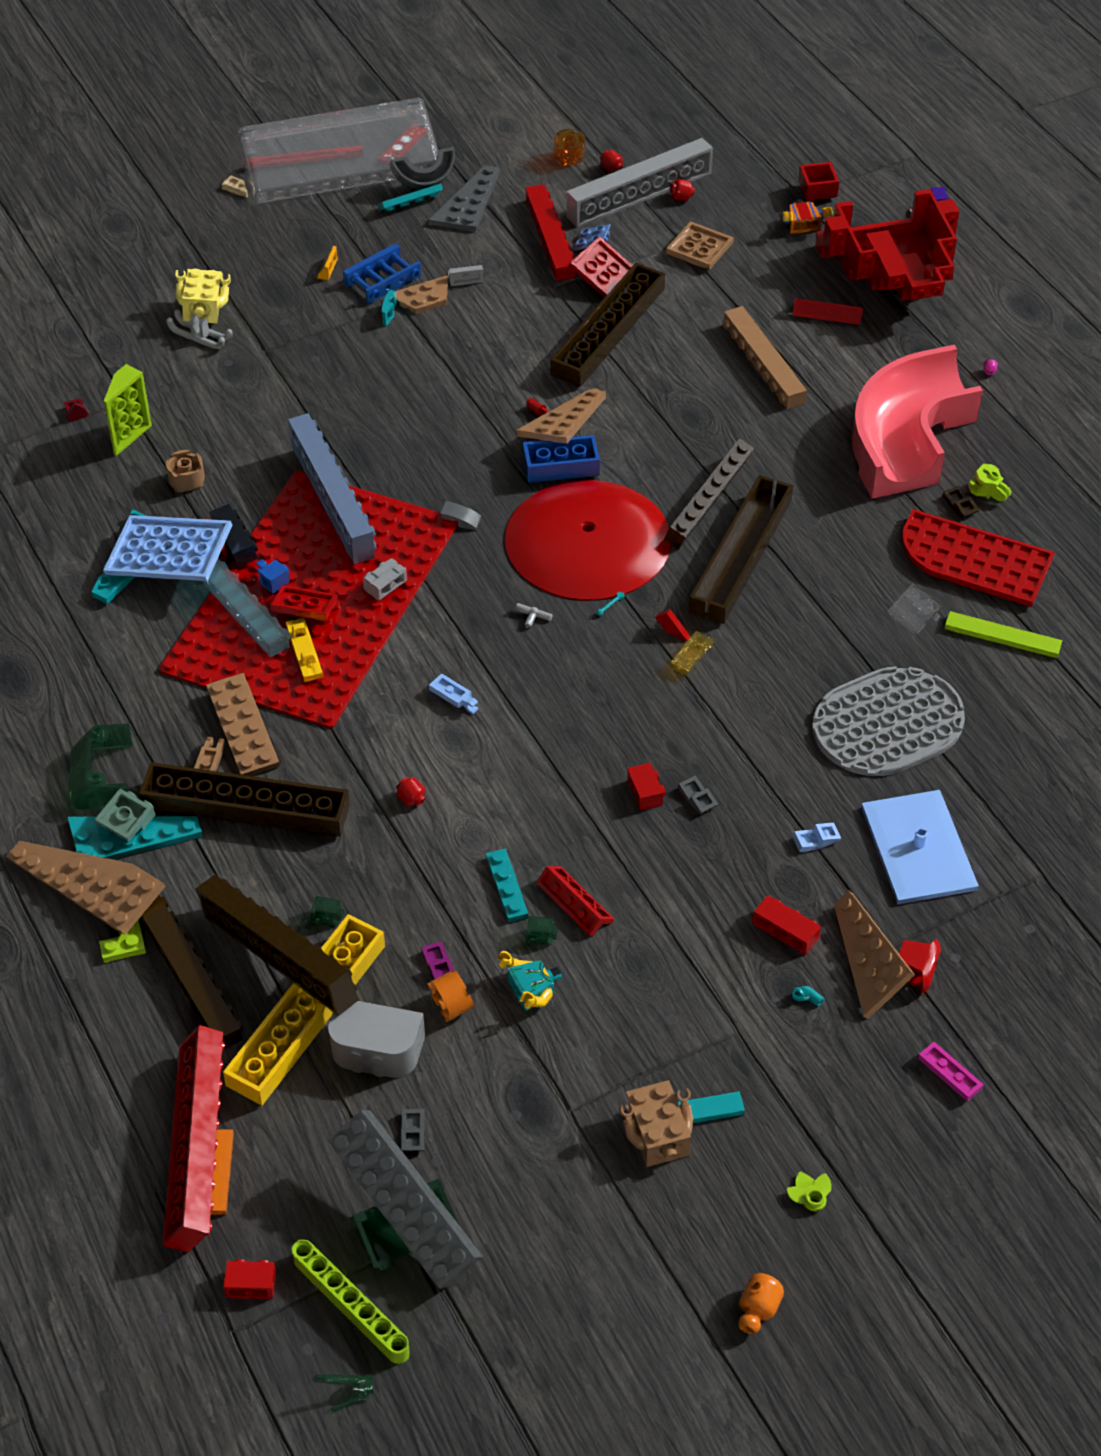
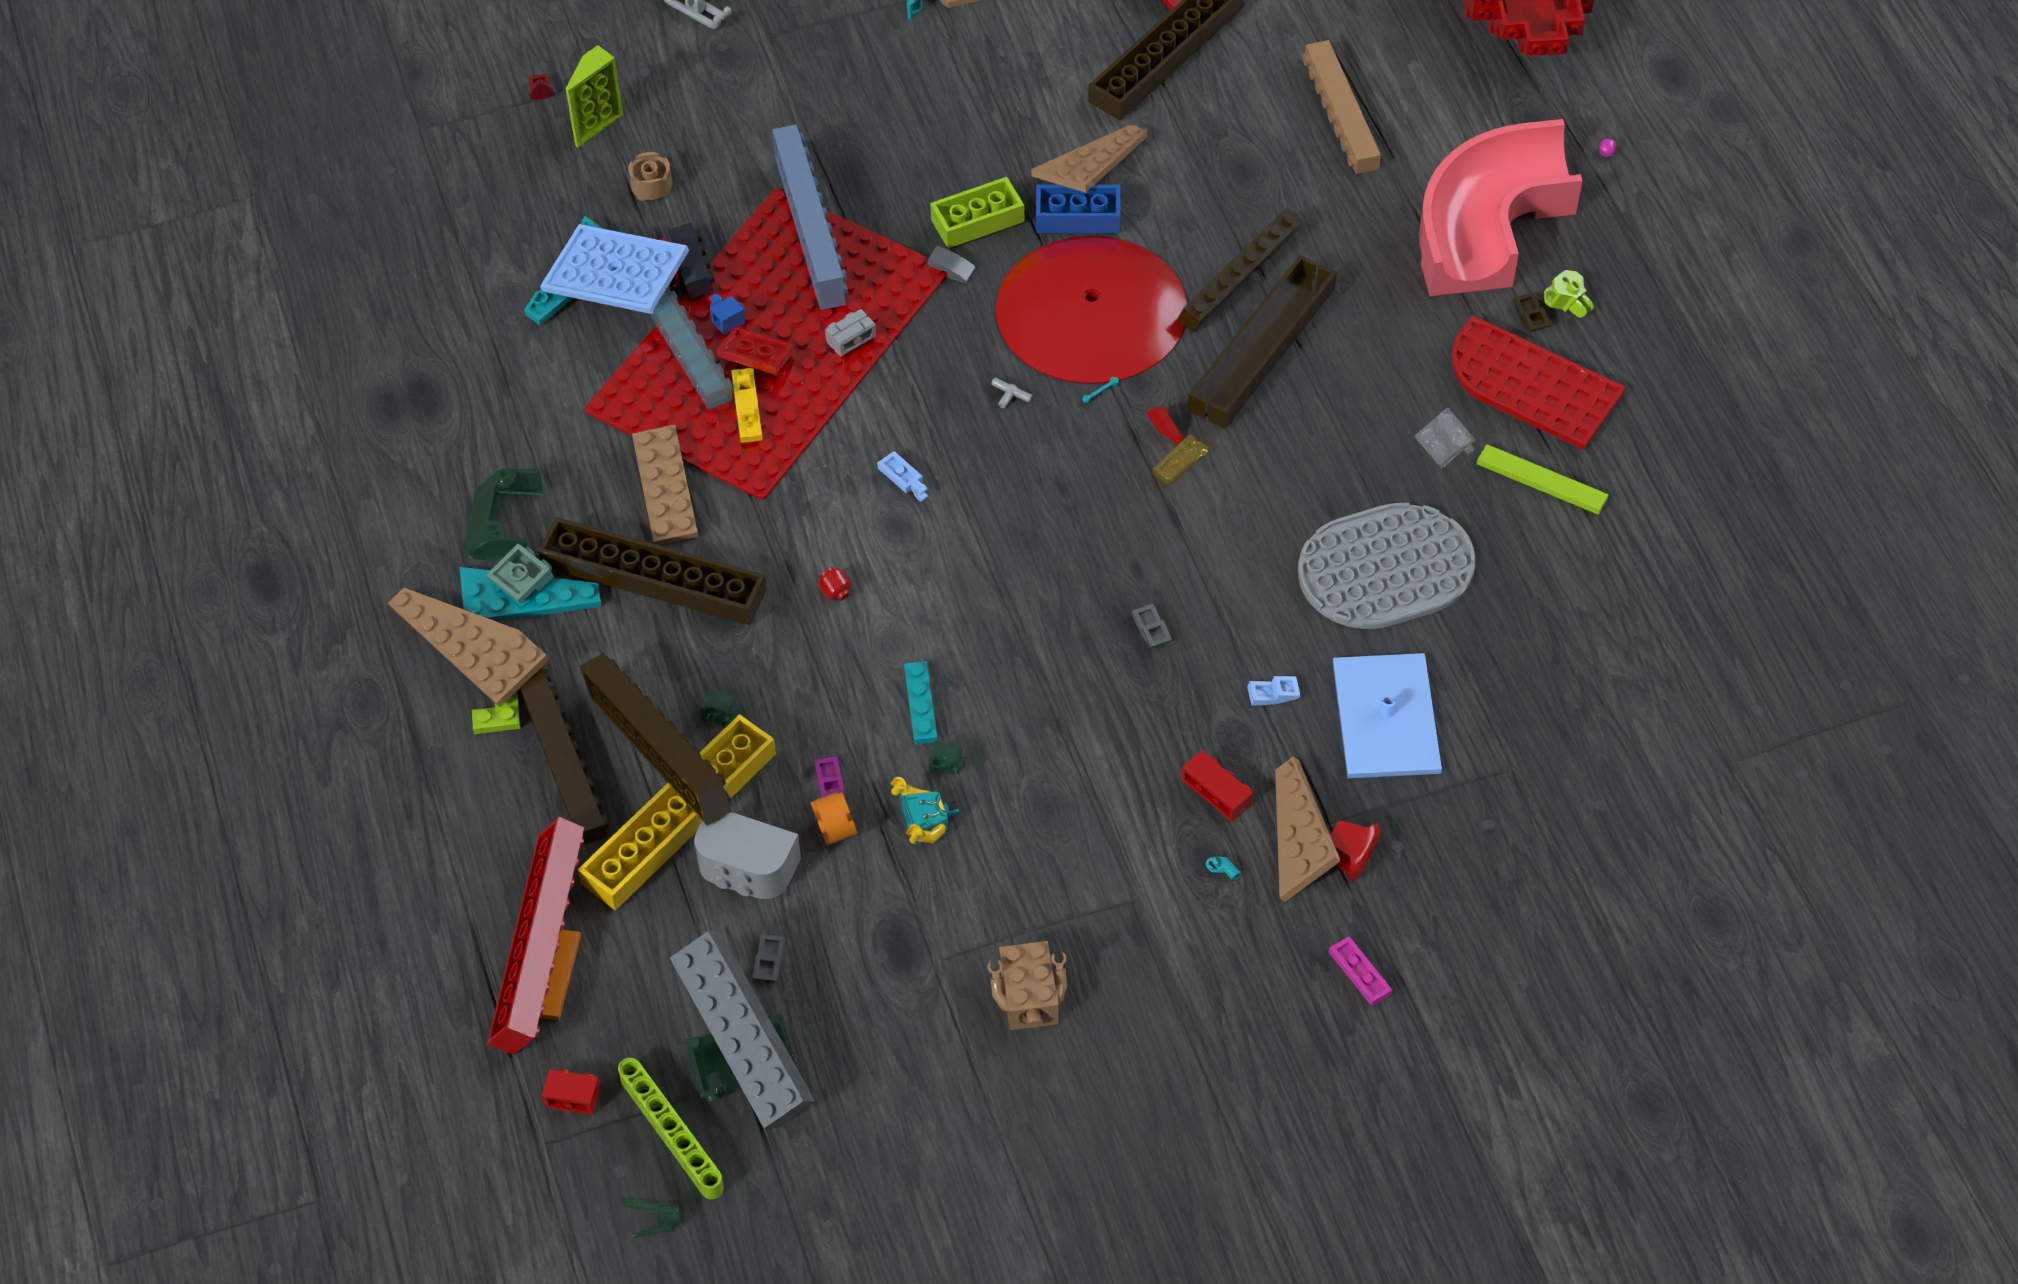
camera: 10 degrees right, 5 degrees up
medium nougat hinge [194,737,225,771] -> none
red axle [525,398,549,418] -> none
red fence [536,866,614,936] -> none
red brick [627,763,666,811] -> none
teal tile [678,1091,745,1123] -> none
orange piece [738,1273,784,1335] -> none
lime plate [787,1171,831,1211] -> none
red fence [793,298,864,325] -> none
none -> lime brick [930,177,1024,248]

